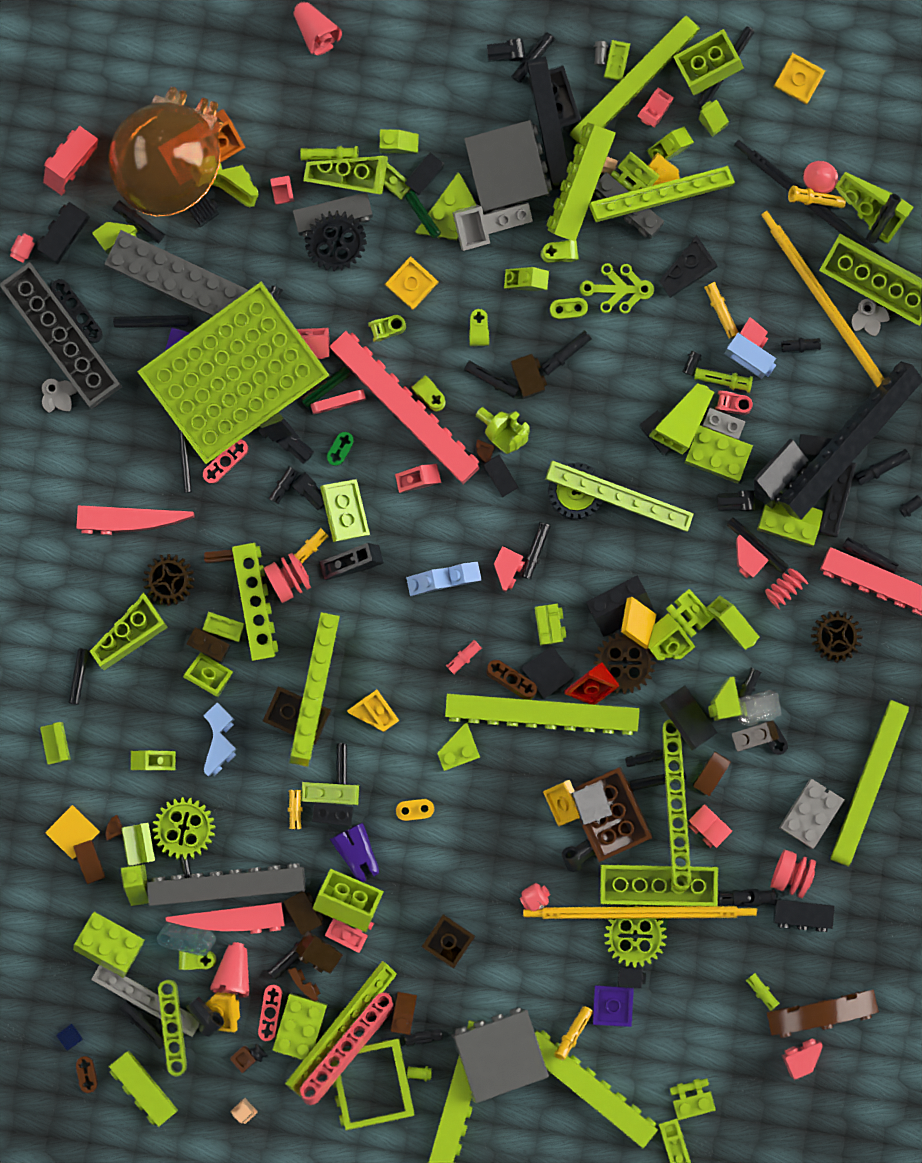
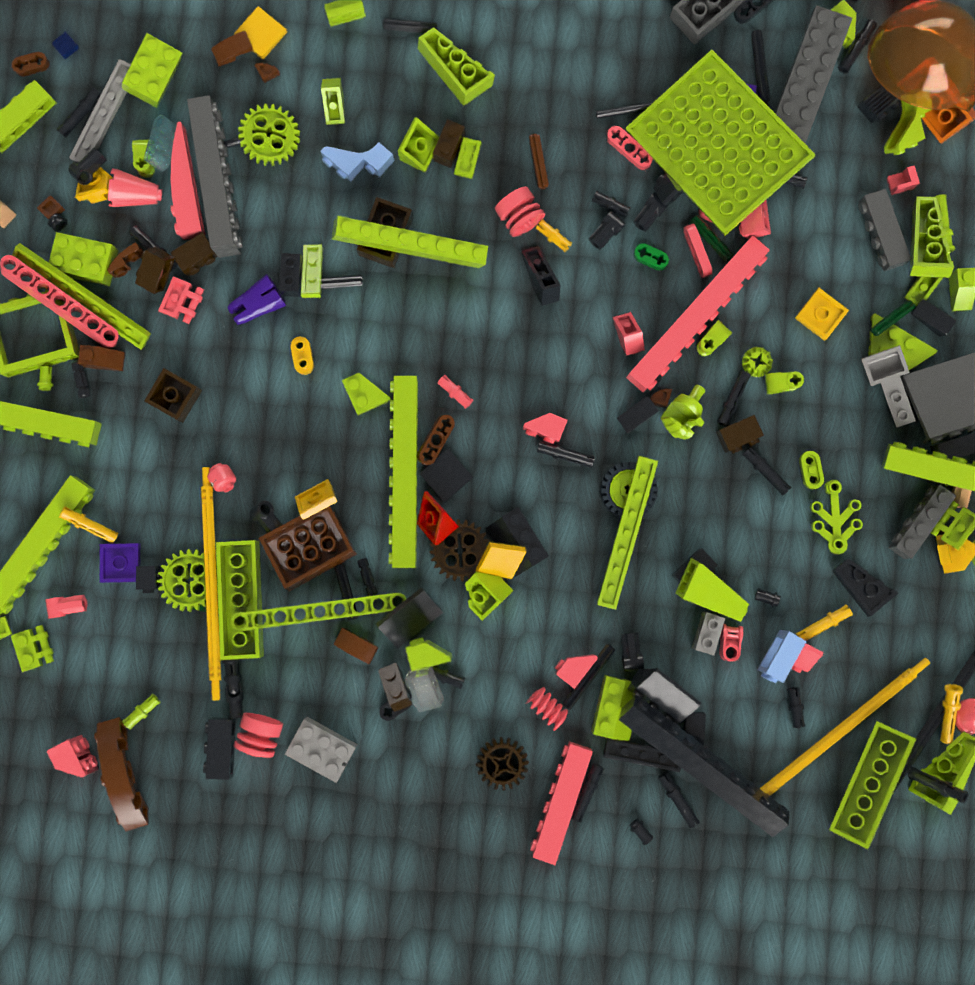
camera: 85 degrees right, 0 degrees up
coral slope [77,506,195,535] -> none
lime panel [121,823,155,866] -> none
lime slope [121,865,149,906] -> none
dark brown gear [143,554,195,606] -> none
lime beam [158,979,187,1076] -> none
lime brick [232,543,278,661] -> none
coral beam [258,985,282,1041] -> none
yellow pin [287,790,303,829] -> none
black gear [304,210,367,271] -> none
lime brick [313,868,384,932] -> none
tile [320,479,370,542] -> none
yellow wing [347,690,399,732] -> none
lime piece [368,315,406,342] -> none
light blue arch [406,562,481,596] -> none
dark grey panel [451,1007,549,1103] -> none
lime slope [504,267,549,291] -> none
lime brick [535,604,566,646] -> none
lime piece [541,240,579,263] -> none
piece [571,783,612,825] -> none
lime plate [589,166,735,222] -> none
lime plate [666,589,715,638] -> none
lime brick [684,425,753,484] -> none
coral brick [688,804,732,848] -> none
lime pin [694,368,753,393] -> none
lime slope [706,596,760,650] -> none
lime beam [830,700,909,867] -> none
light grey plate [852,299,890,336] -> none
none -> coral piece [45,595,88,619]
none -> lime gear [742,347,773,377]

